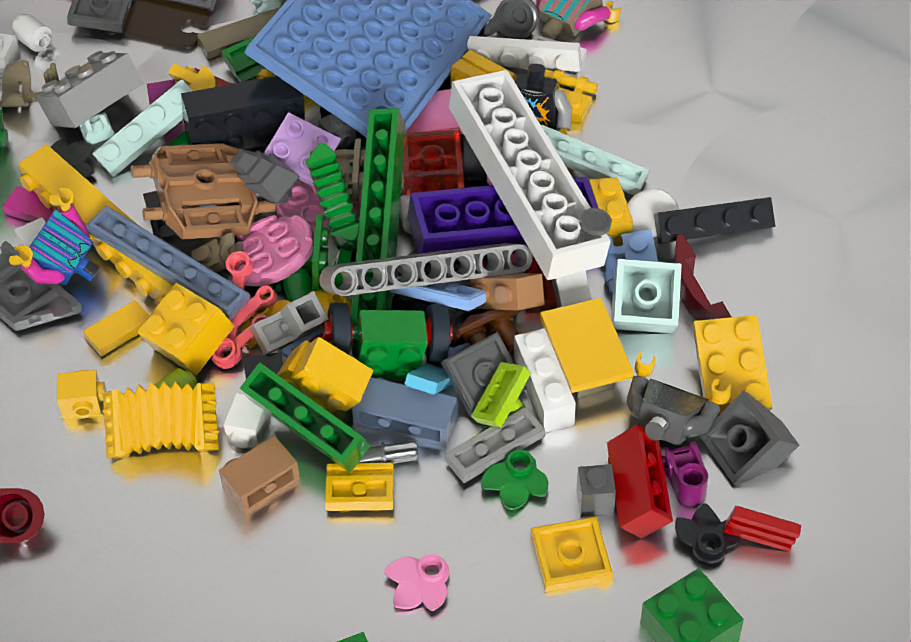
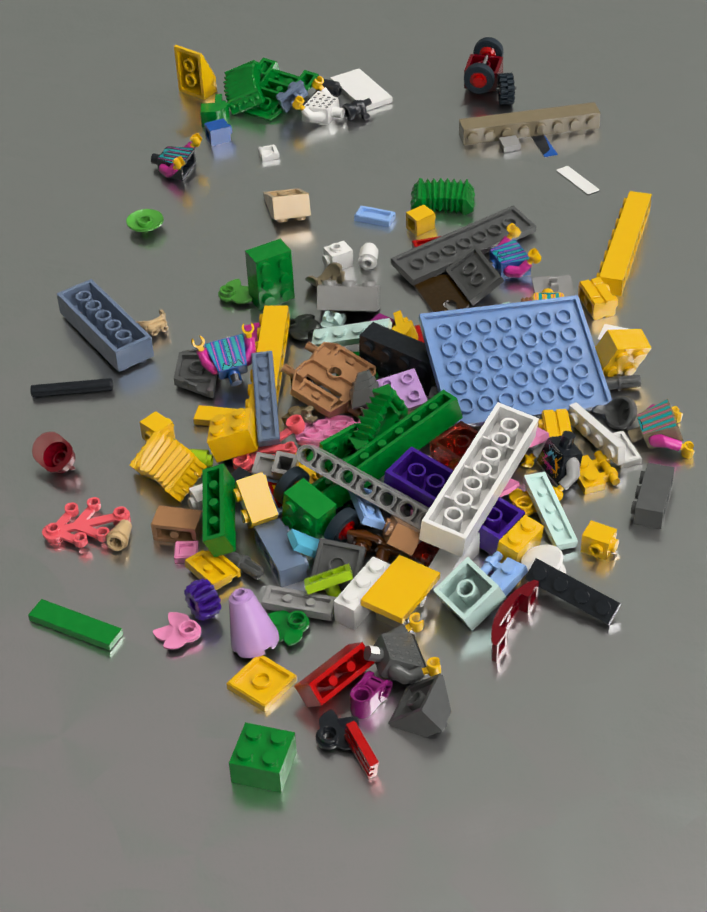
camera: 50 degrees right, 10 degrees down
dark grey brick [577,464,616,517] -> none
dark grey piece [579,208,612,236] -> none
yellow plate [692,315,773,416] -> none
none -> coral plant [42,497,131,548]
none -> tan cone [106,519,132,551]
none -> bright pink tile [174,541,199,564]
none -> dark purple gear [184,578,221,621]
none -> lavender cone [229,588,279,658]
none -> yellow brick [581,520,619,560]
none -> dark grey brick [631,462,675,529]

